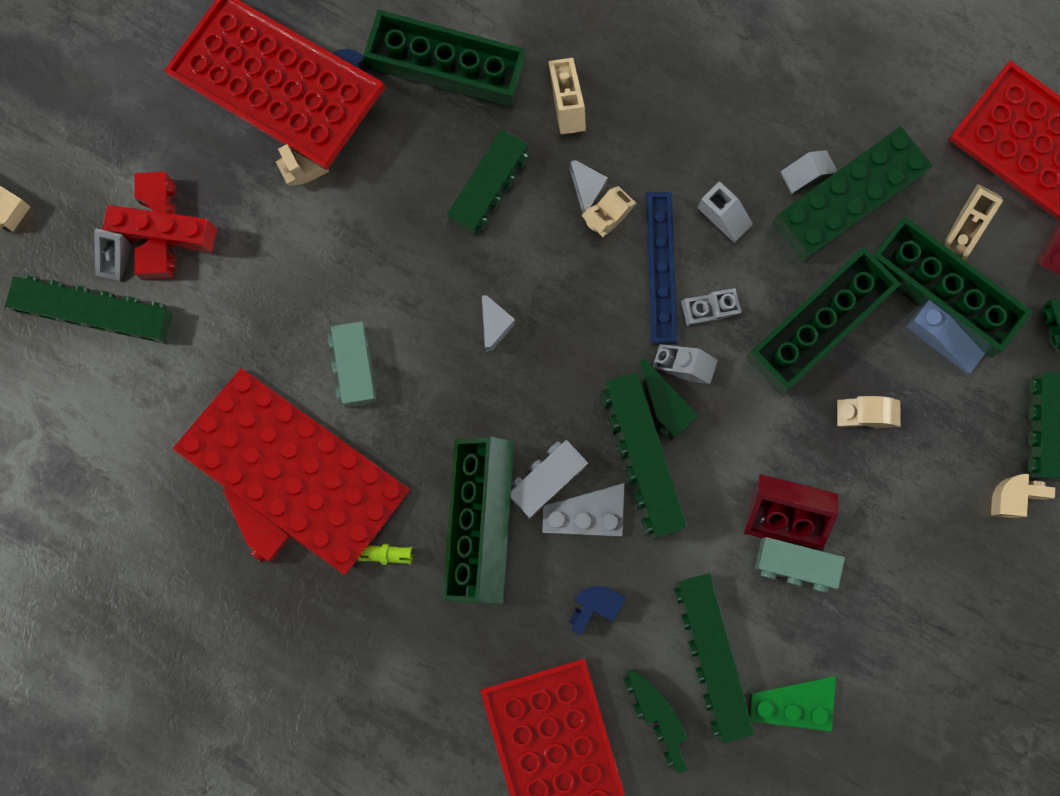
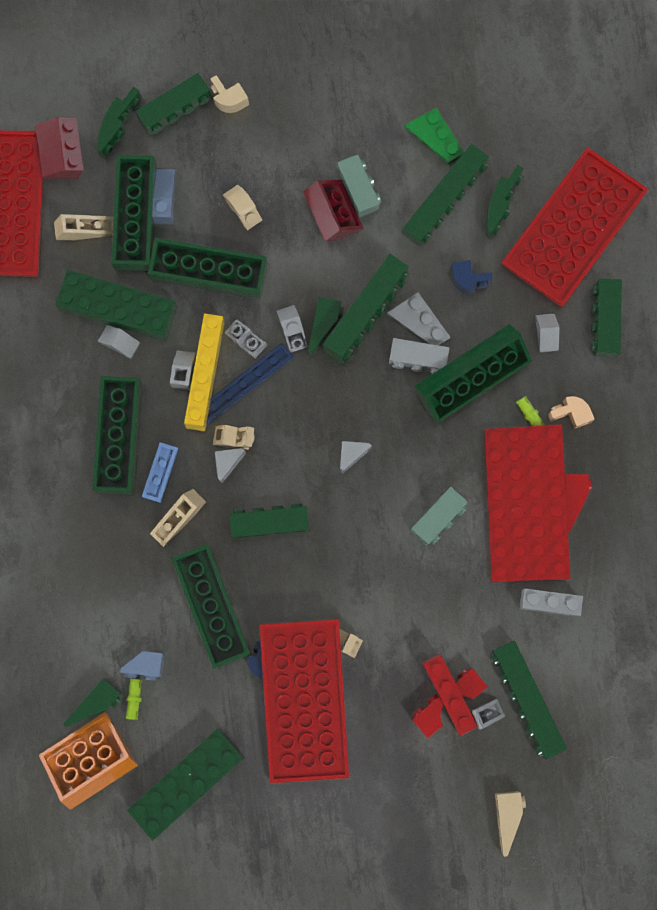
camera: 125 degrees left, 0 degrees up
none -> dark green brick [92,376,142,495]
none -> medium blue plate [142,442,179,503]
none -> yellow brick [184,314,224,431]
none -> light grey brick [519,588,583,617]
none -> light grey slope [535,314,559,353]
none -> light nougat brick [548,396,595,429]
none -> dark green brick [591,278,622,357]

